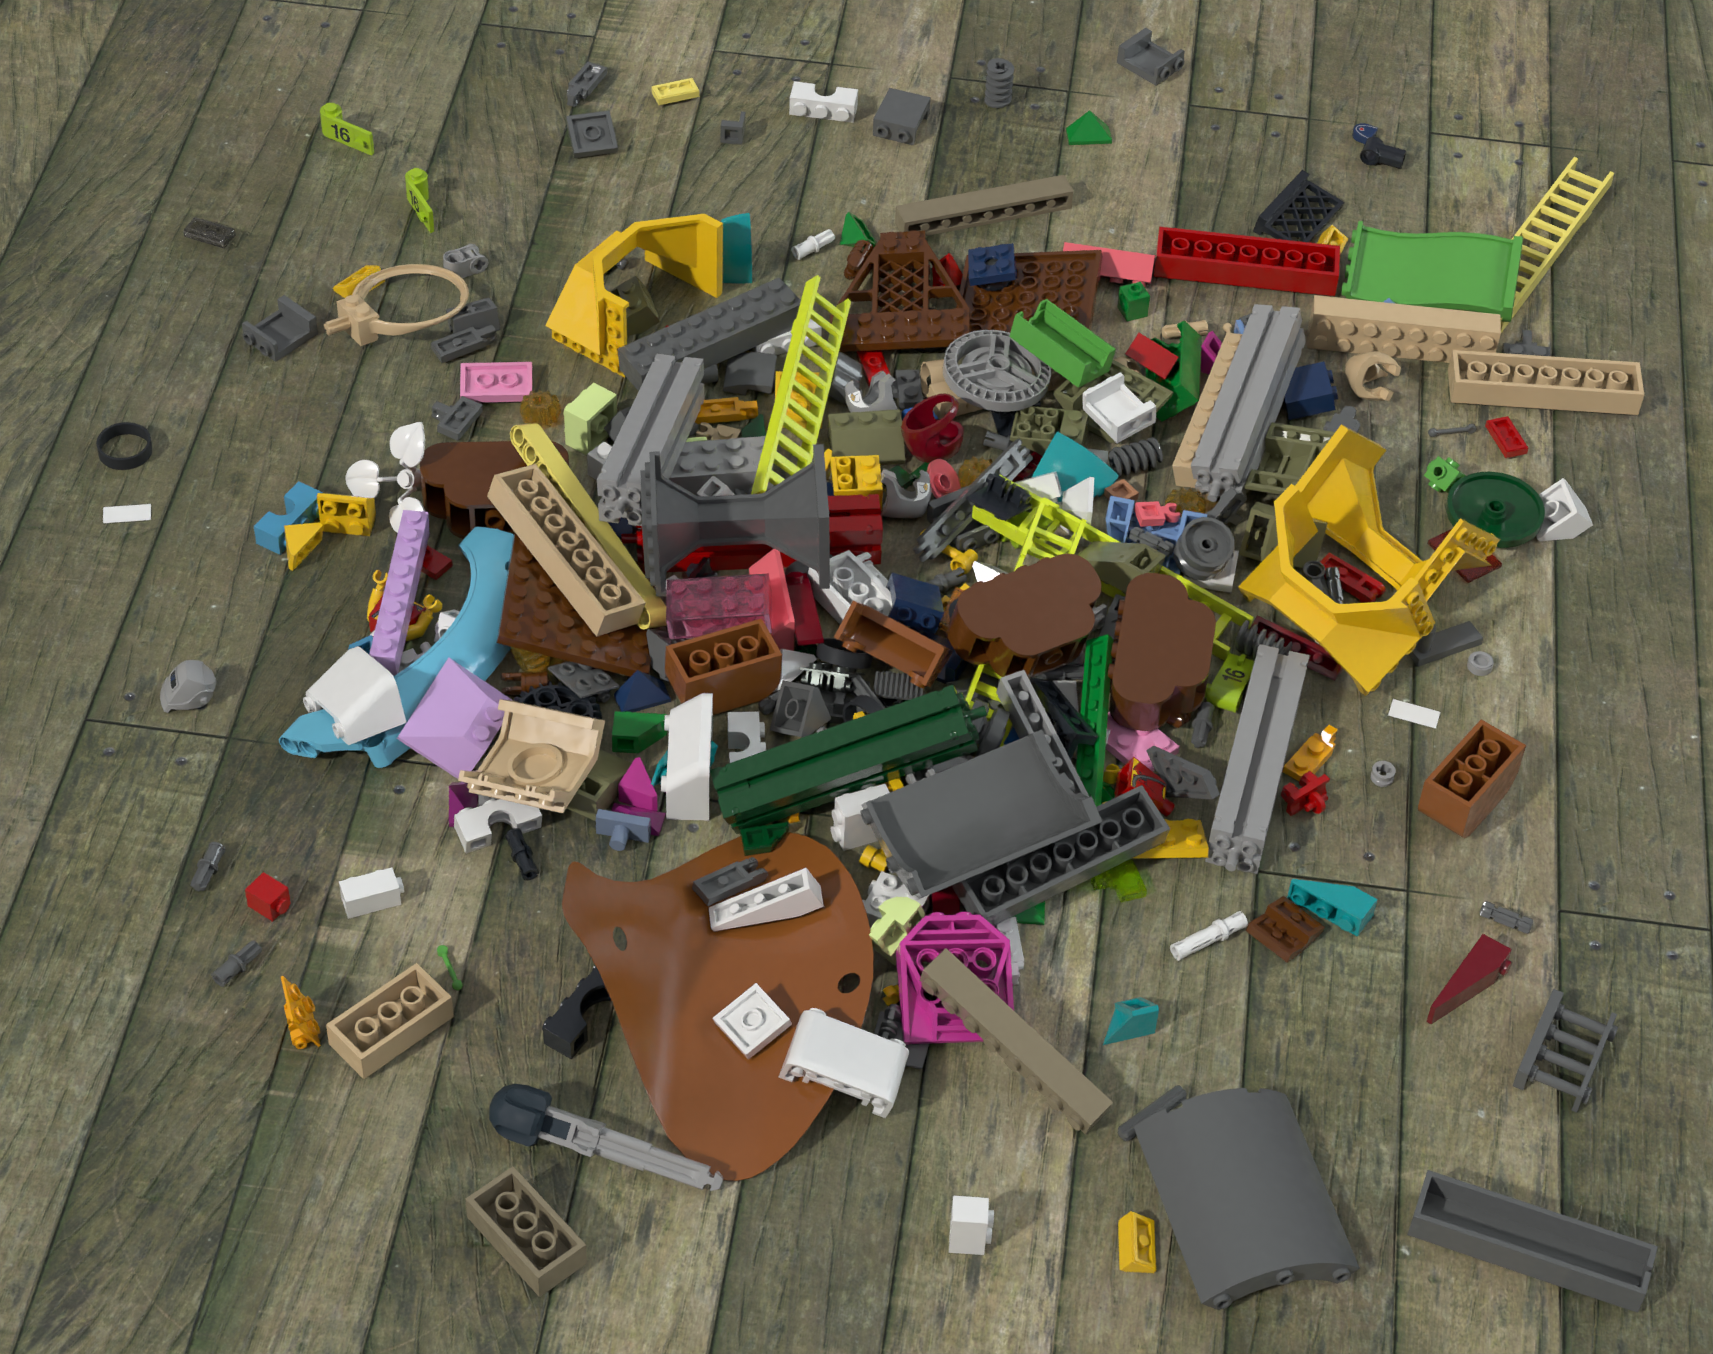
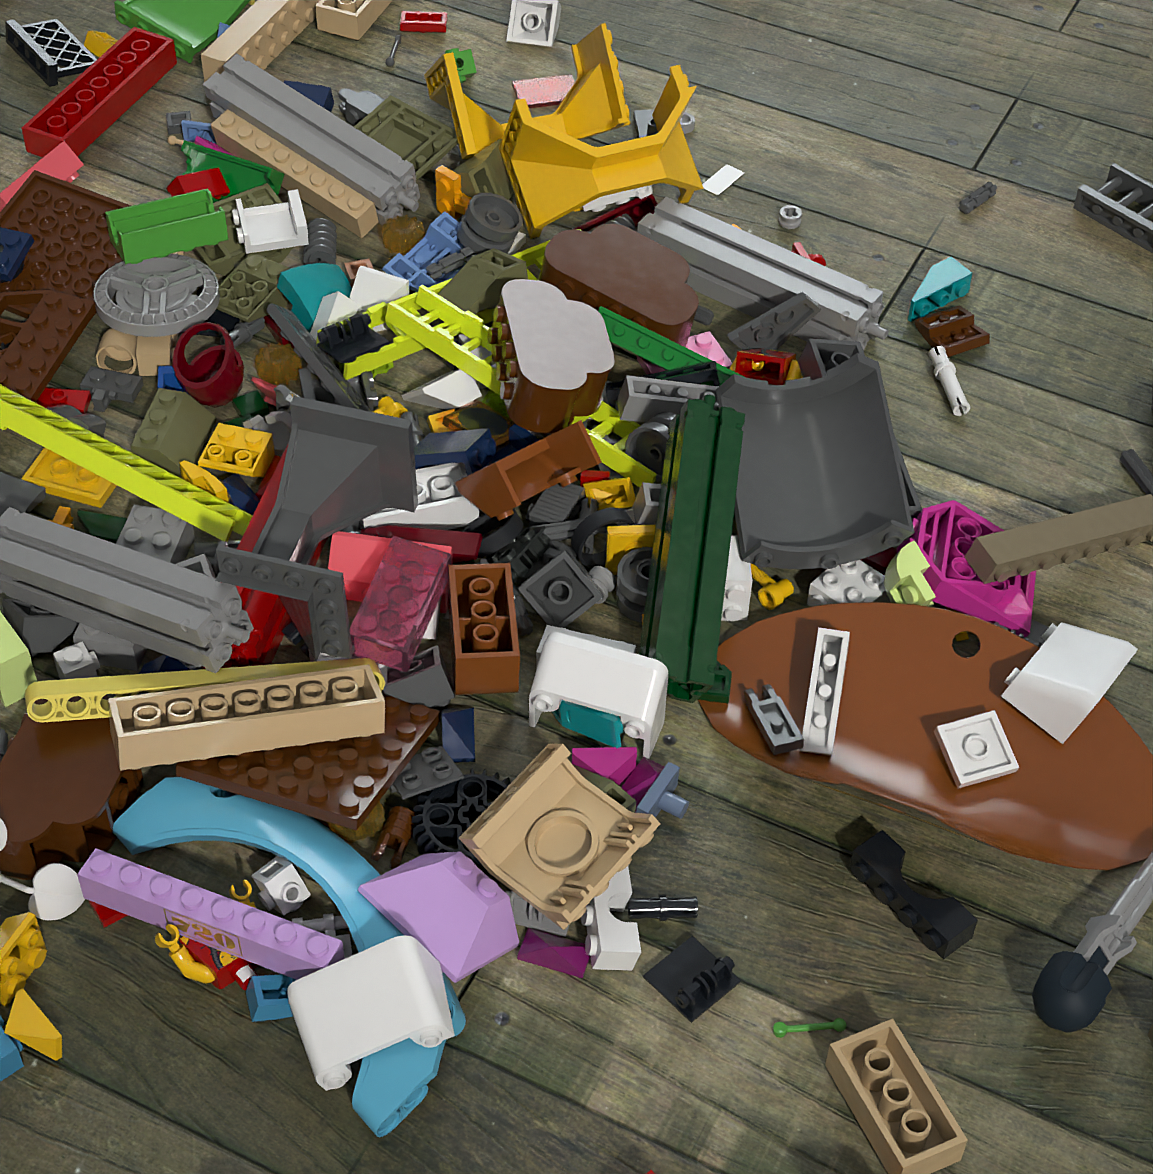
camera: 70 degrees left, 0 degrees up
white brick [339,868,404,919] -> none
green slope [612,711,667,754] -> none
light grey piece [845,371,897,413] -> none
teal slope [1102,997,1159,1046] -> none
green brick [1117,282,1150,322] -> none
coral plate [1133,501,1181,527] -> none
tan axle [1161,320,1208,339] -> none
dark grey hinge [1206,487,1247,525] -> none
tan piece [1345,351,1401,401] -> none
dark orange brick [1418,719,1526,839] -> none
dark red slope [1426,934,1512,1024] -> none
dark green dish [1446,471,1545,548] -> none
none -> light orange hinge [435,165,472,220]
none -> black hinge [643,936,741,1023]

